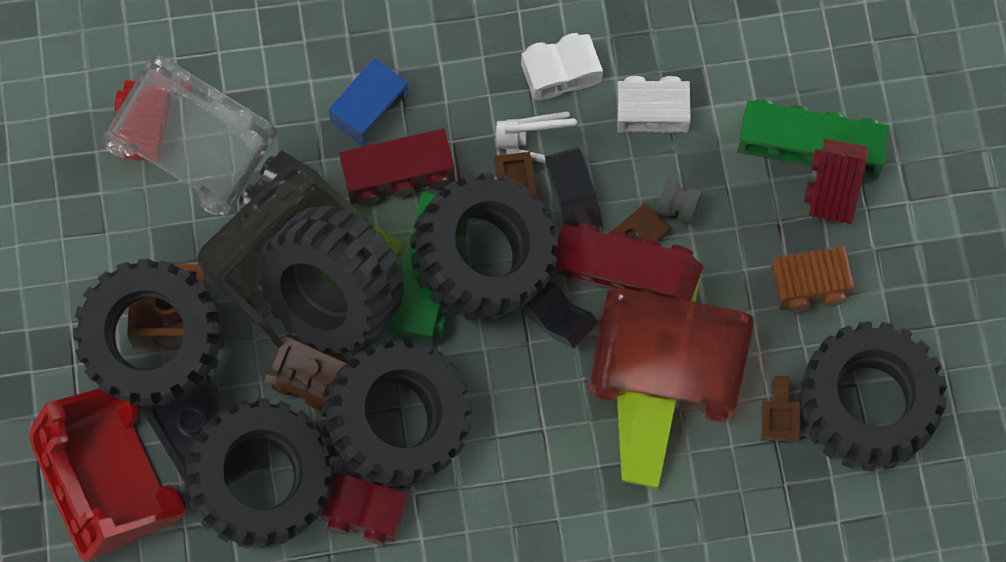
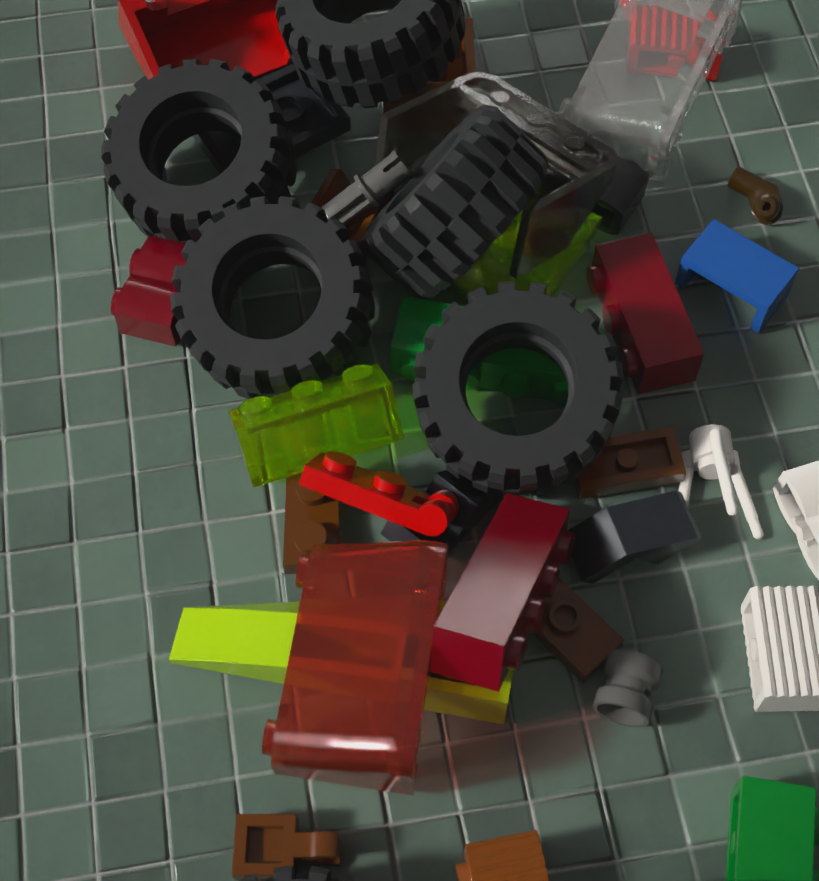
camera: 90 degrees right, 10 degrees down
none -> clear neon green brick [228,363,404,488]
none -> reddish brown plate [283,468,340,574]
none -> red plate [299,451,459,537]
none -> dark grey axle [322,150,414,226]
none -> dark brown arm [727,166,783,225]

